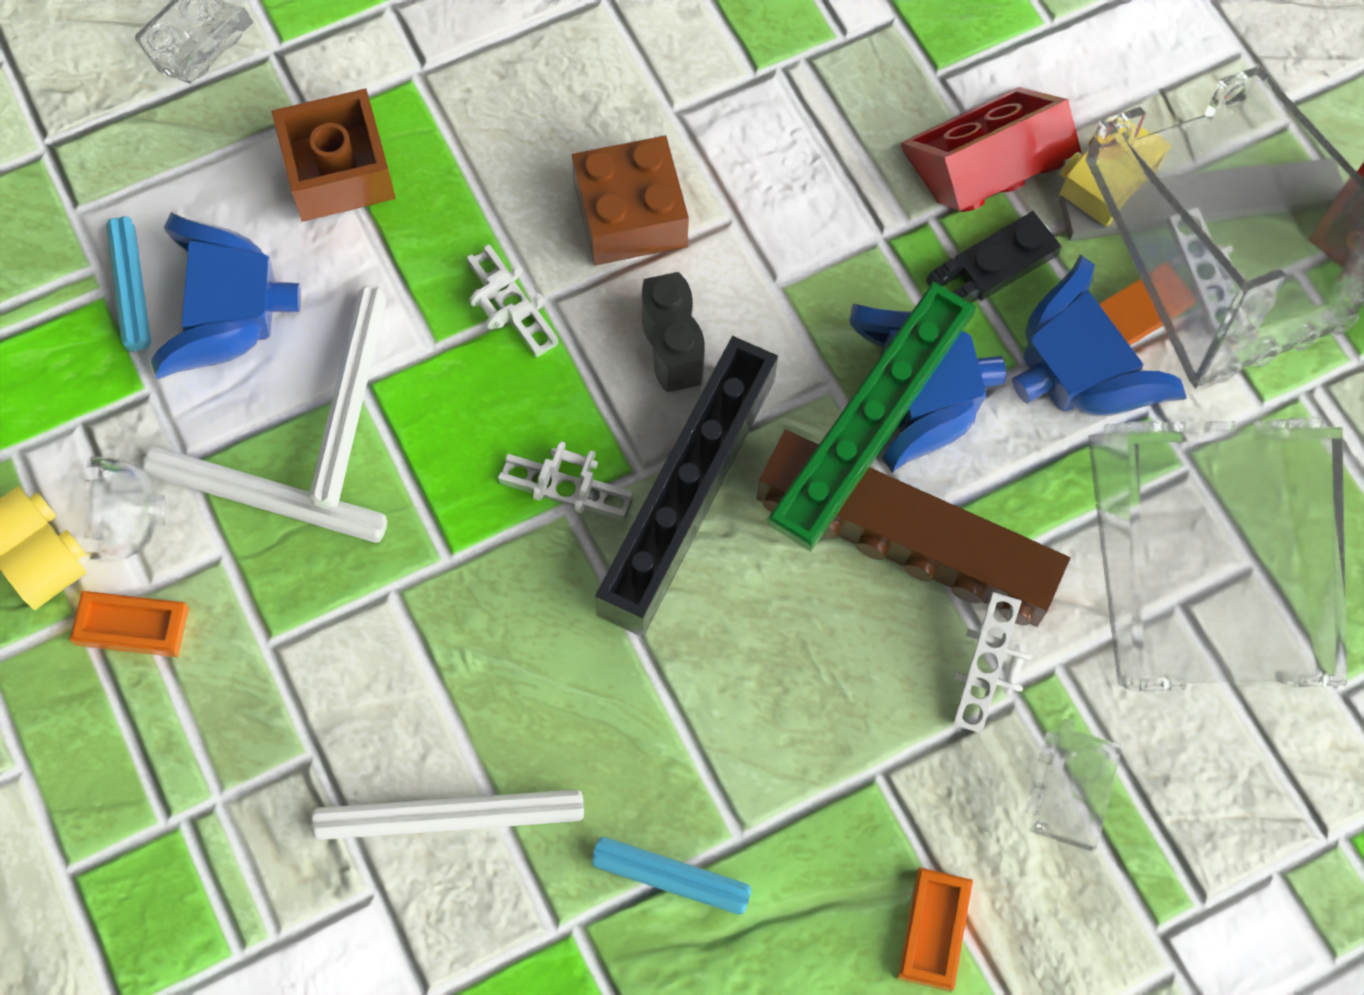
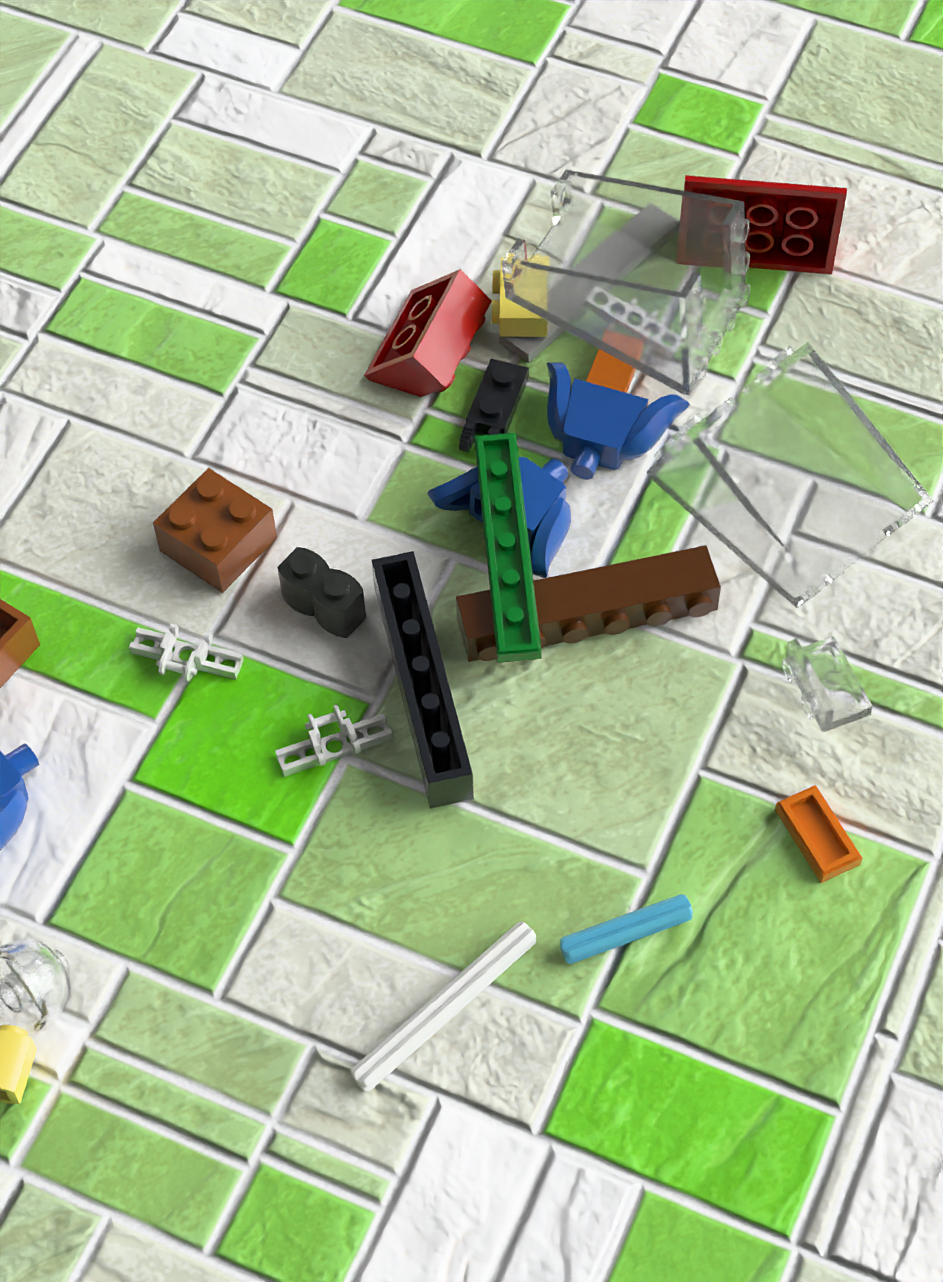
camera: 35 degrees left, 10 degrees down
orange tile [70,591,189,658] -> none
white axle [143,446,387,543] -> none
white axle [309,286,386,509] -> none
white piece [953,592,1032,734] -> none

